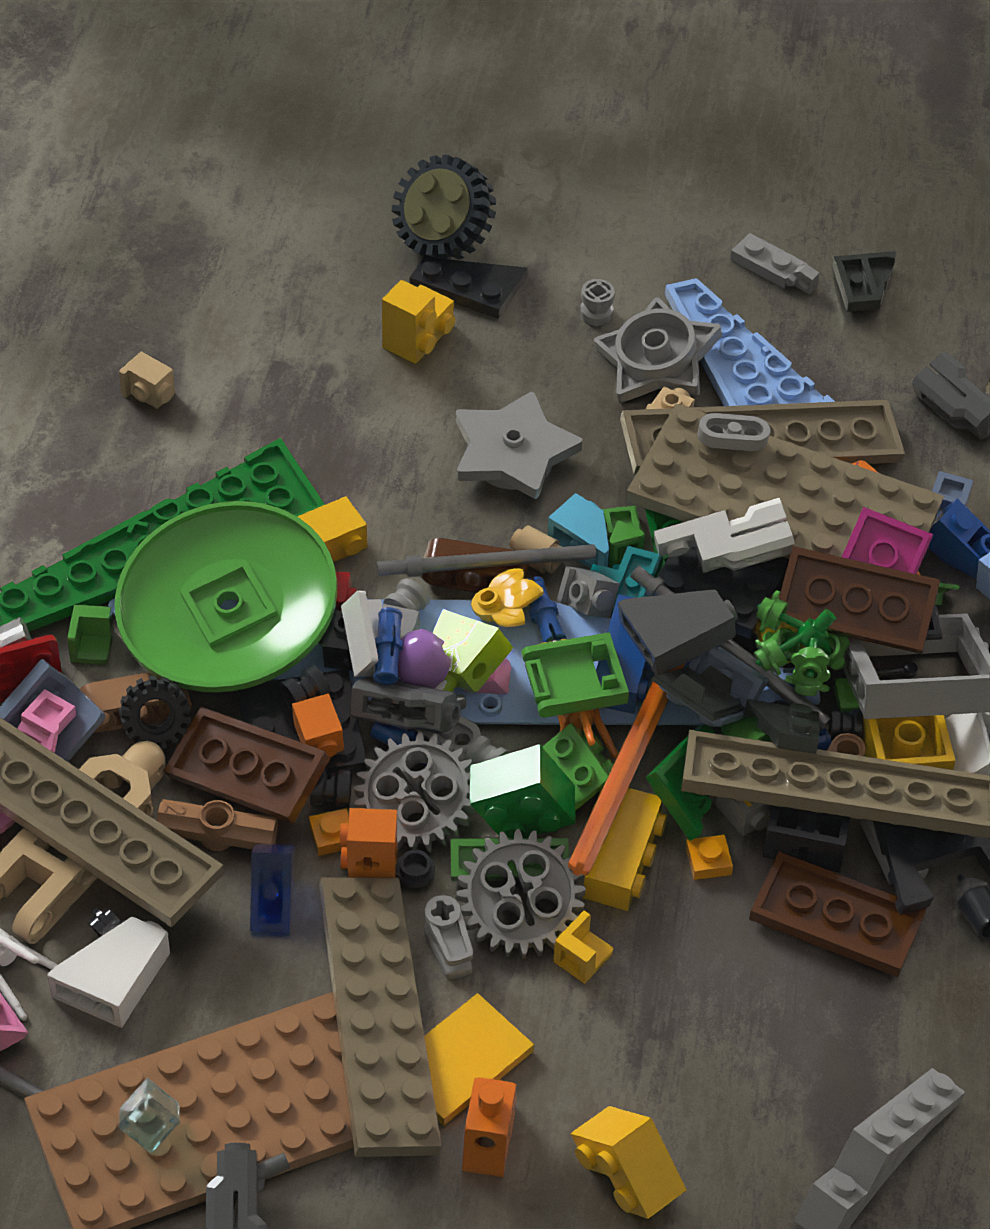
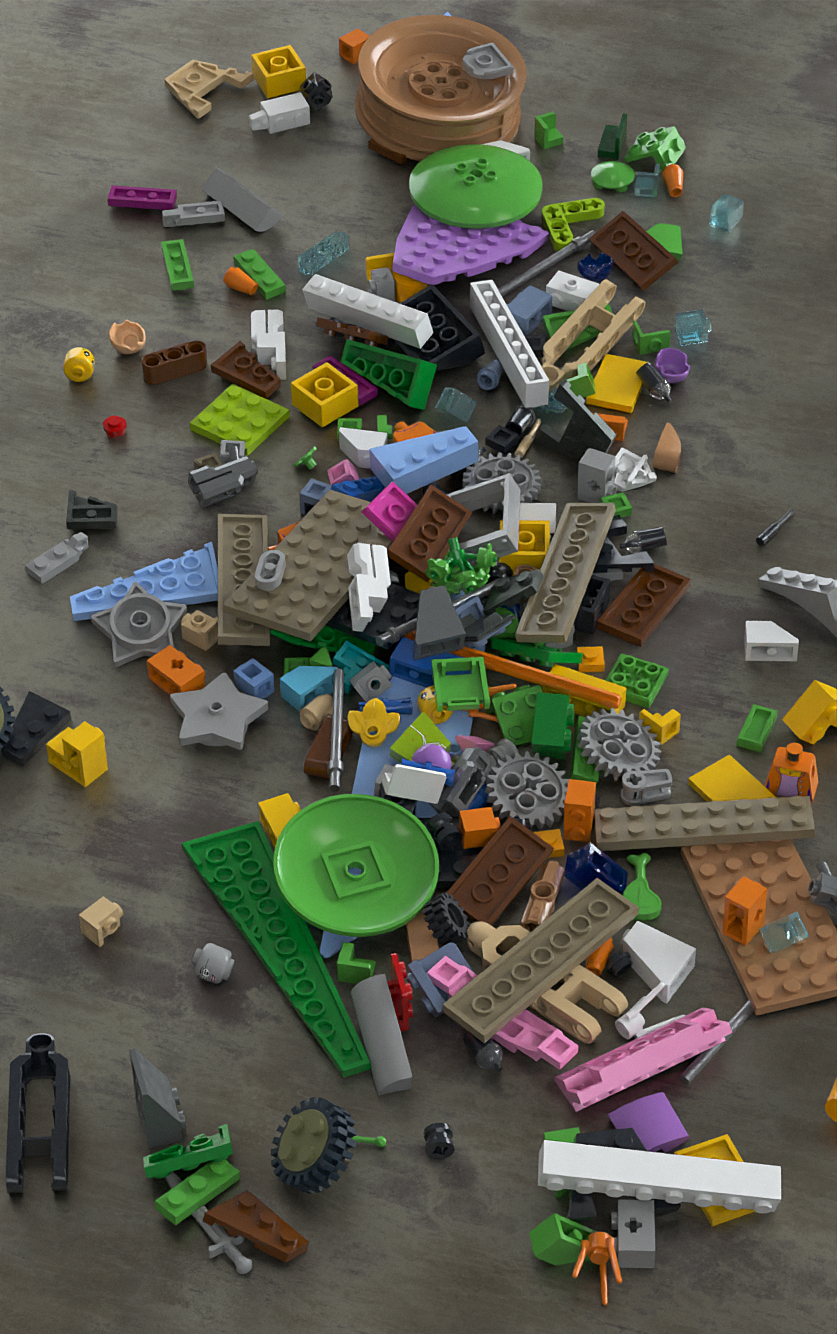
camera: 80 degrees left, 5 degrees down
light grey wheel [383,578,430,611] -> none
light grey wheel [580,279,615,326] -> none
none -> orange brick [147,645,206,695]
none -> light grey head [191,943,235,984]
none -> medium blue brick [234,658,275,699]
none -> bright pink slope [455,735,495,752]
none -> orange cone [586,937,614,976]
none -> bright green tile [605,653,669,708]
none -> bright green piece [623,853,662,921]
none -> orange brick [722,876,767,946]
none -> bright green tile [736,704,778,753]
none -> white slope [744,621,799,661]

